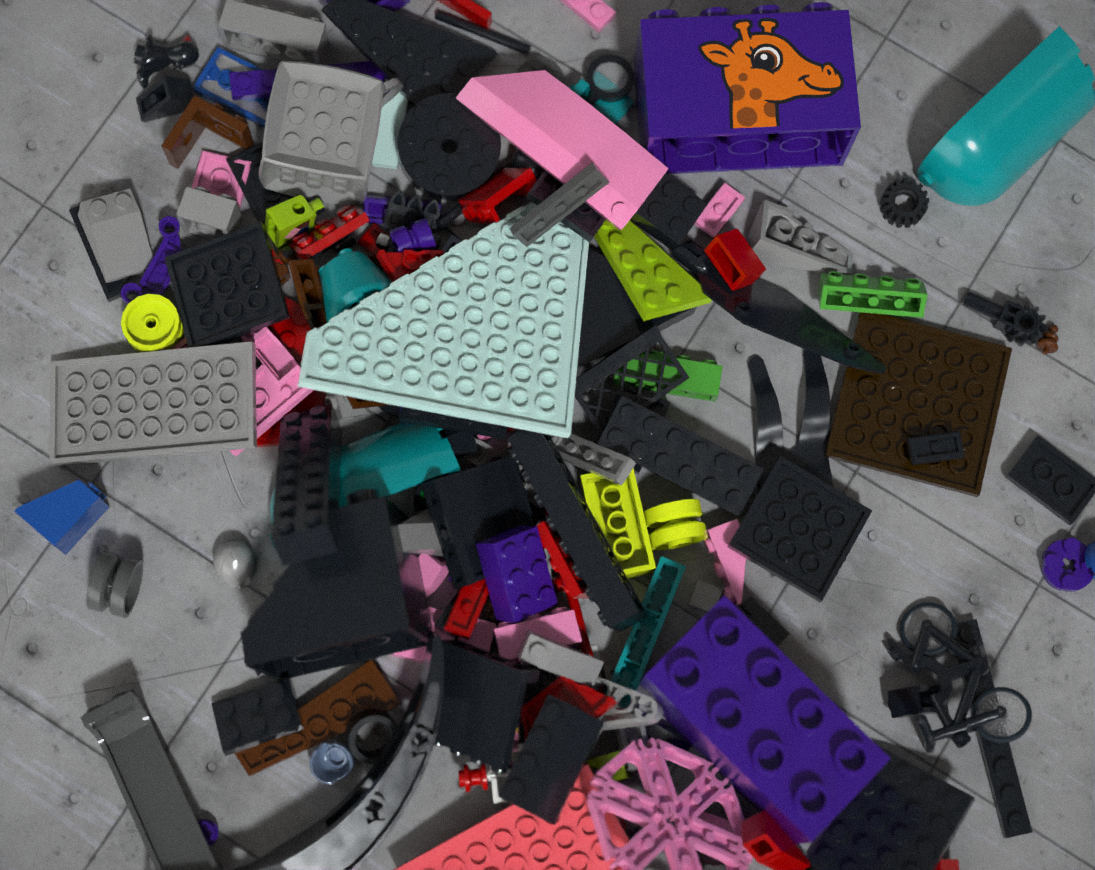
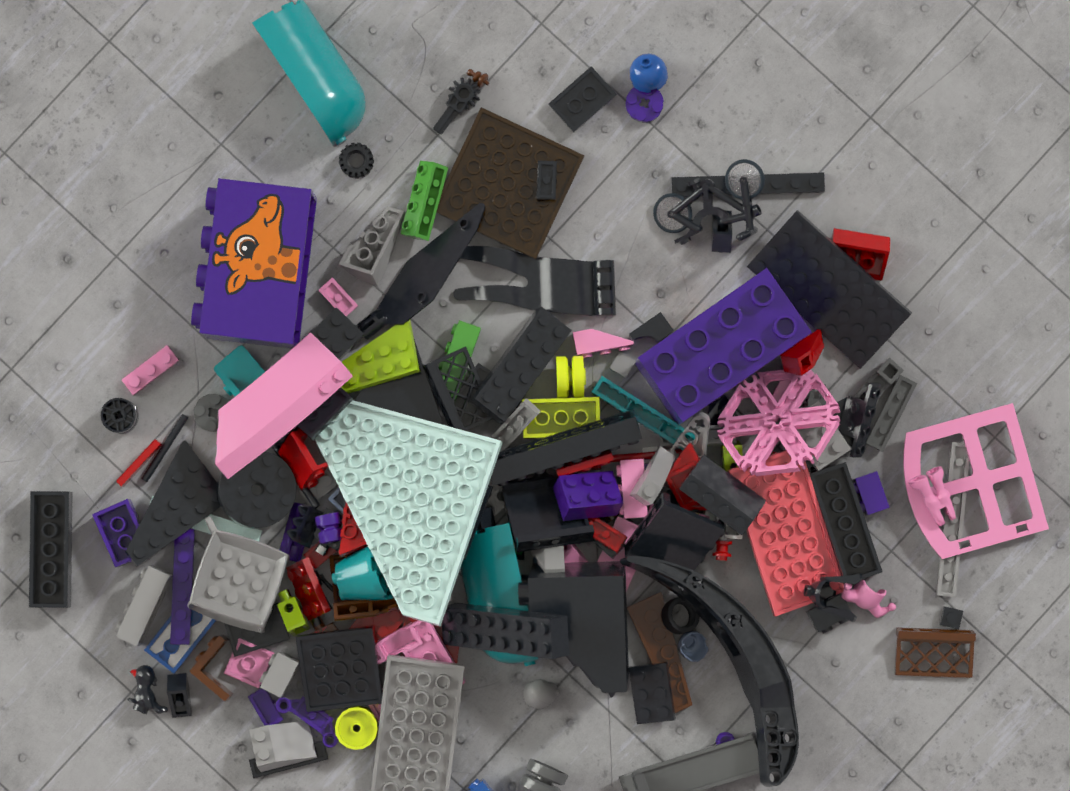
camera: 75 degrees left, 10 degrees up
dark grey plate [509,162,609,247] -> none
piece [585,54,634,106] -> none
red brick [704,228,766,291] -> none
black plate [727,456,873,602] -> none
none -> dark purple tile [248,688,284,726]

